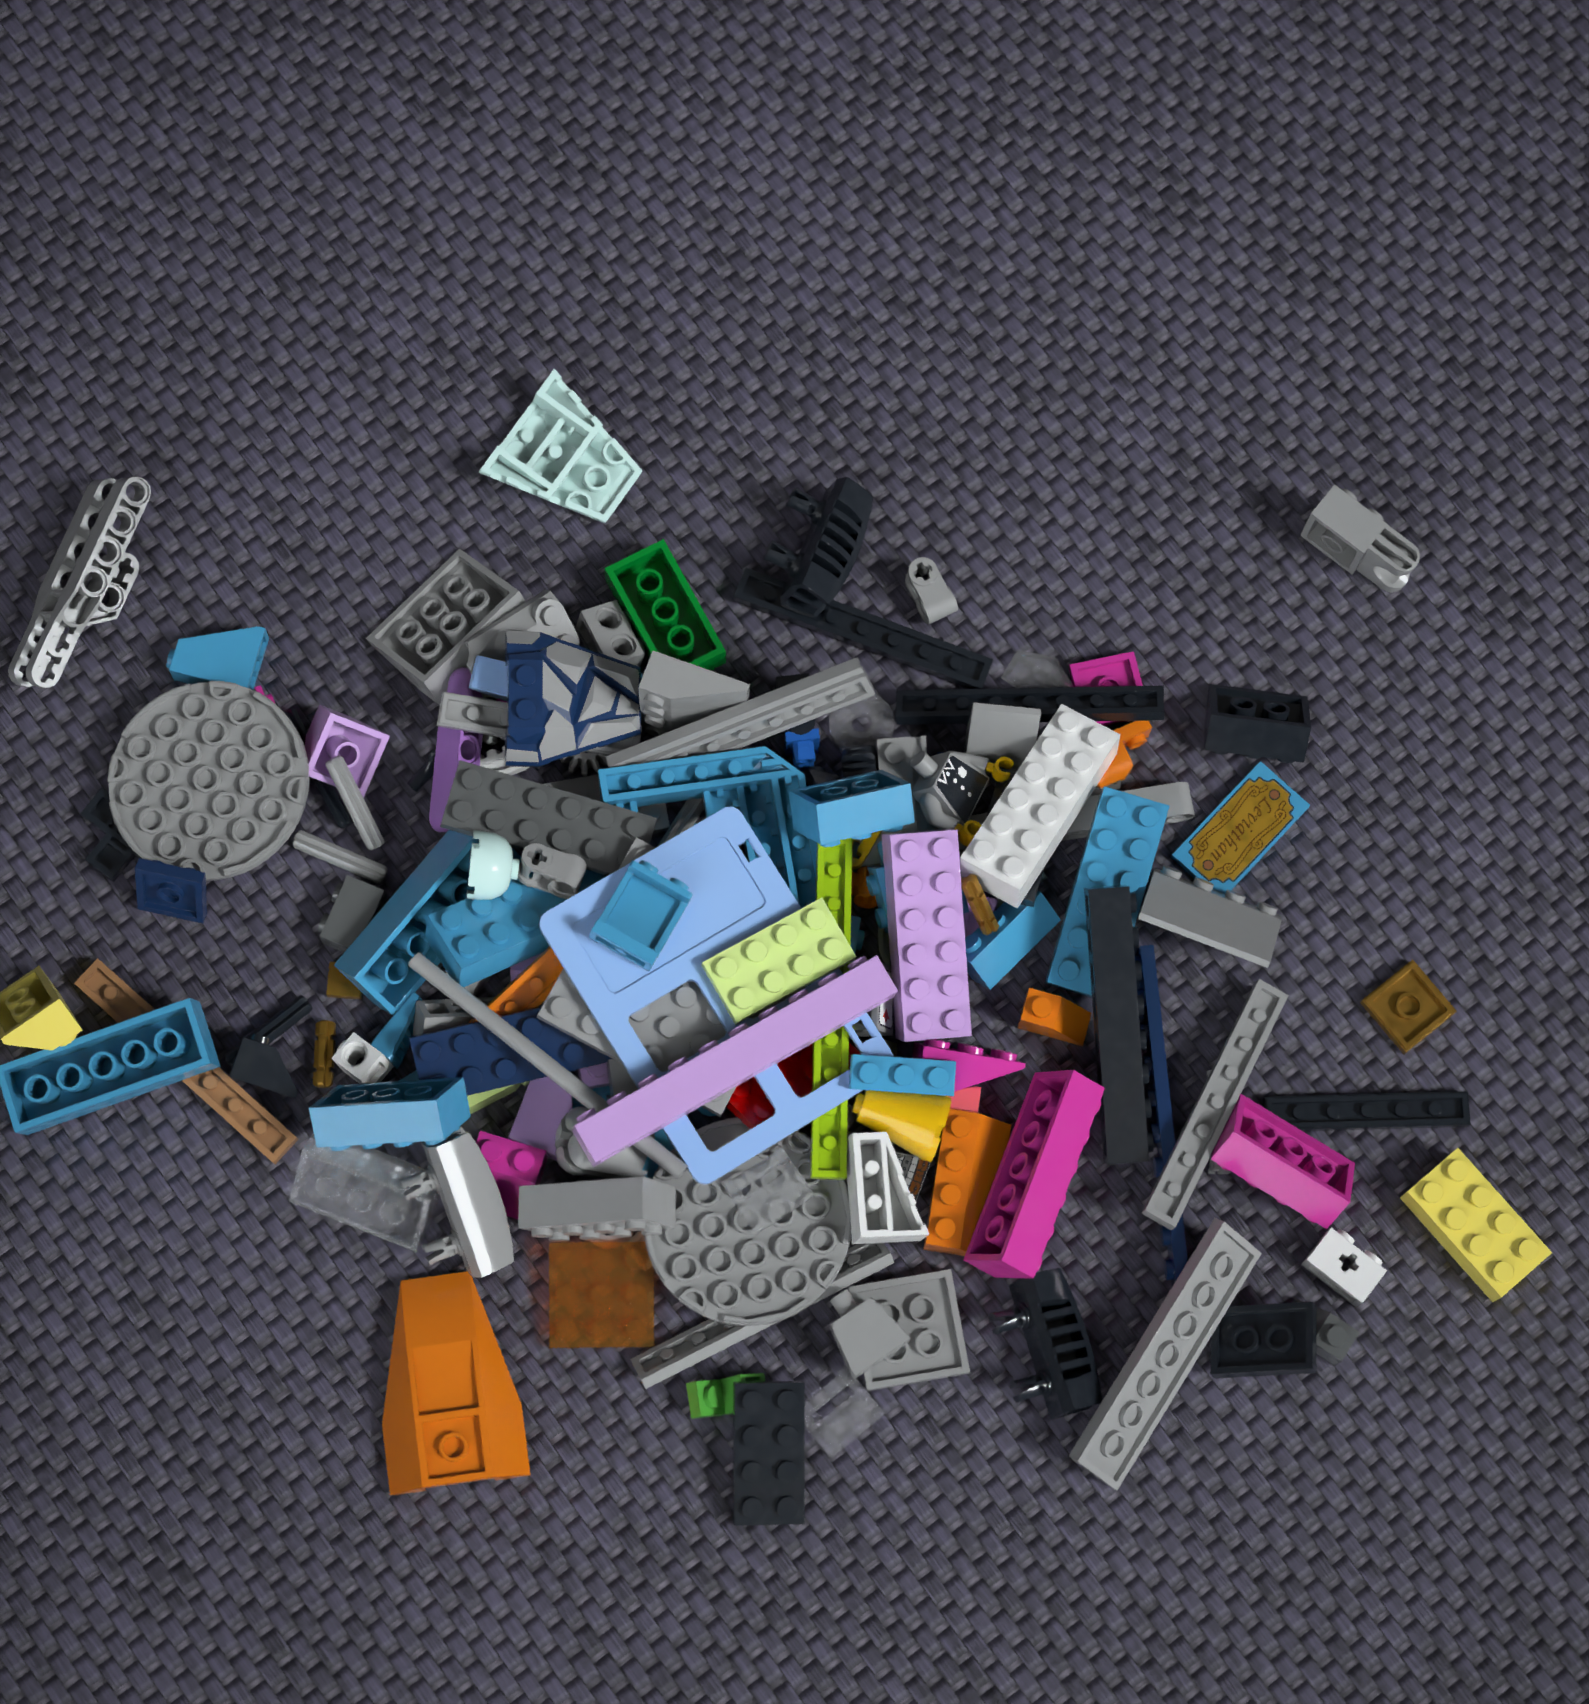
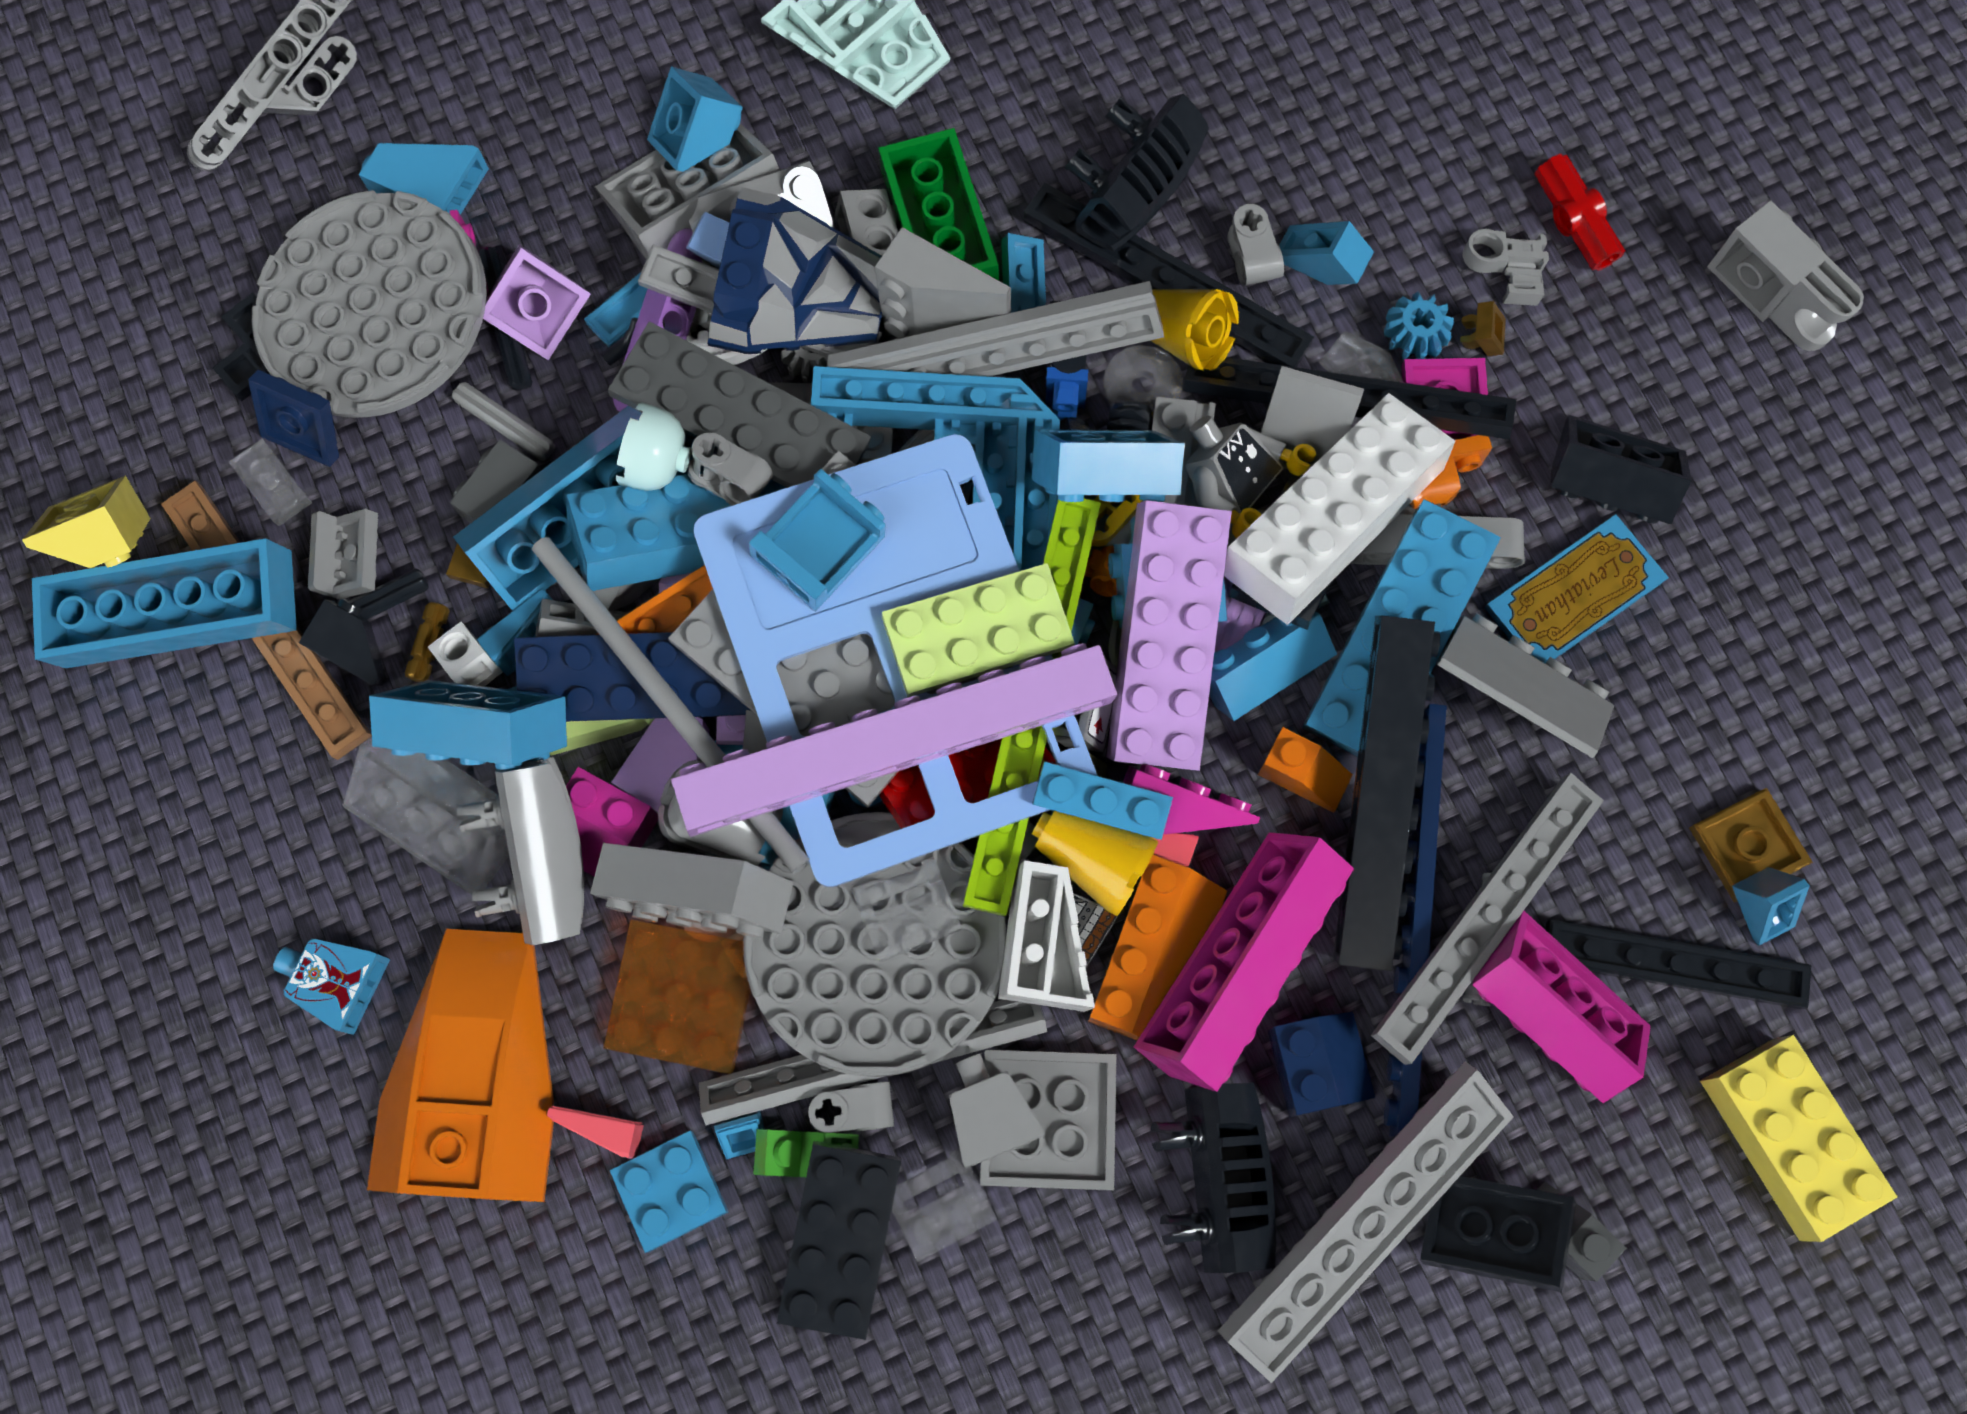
camera: 20 degrees right, 0 degrees up
light grey axle [326,756,384,850] -> none
pearl gold axle [961,874,999,935] -> none
white brick [1301,1228,1387,1308] -> none
none -> clear plate [229,438,312,526]
none -> dark azure torso [273,938,390,1035]
none -> light grey bracket [308,509,378,600]
none -> coral slope [547,1106,644,1159]
none -> dark azure tile [584,272,647,347]
none -> dark azure plate [610,1131,729,1253]
none -> dark azure slope [647,67,743,172]
none -> dark azure slope [714,1111,765,1159]
none -> light grey piece [808,1082,895,1133]
none -> dark azure plate [1001,233,1046,313]
none -> yellow cone [1150,289,1239,370]
none -> dark blue slope [1268,1012,1376,1118]
none -> dark azure slope [1279,221,1374,285]
none -> dark azure gear [1384,291,1454,360]
none -> pearl gold tile [1460,301,1506,357]
none -> light grey piece [1462,229,1549,306]
none -> red piece [1534,153,1625,271]
none -> dark azure slope [1732,867,1810,946]

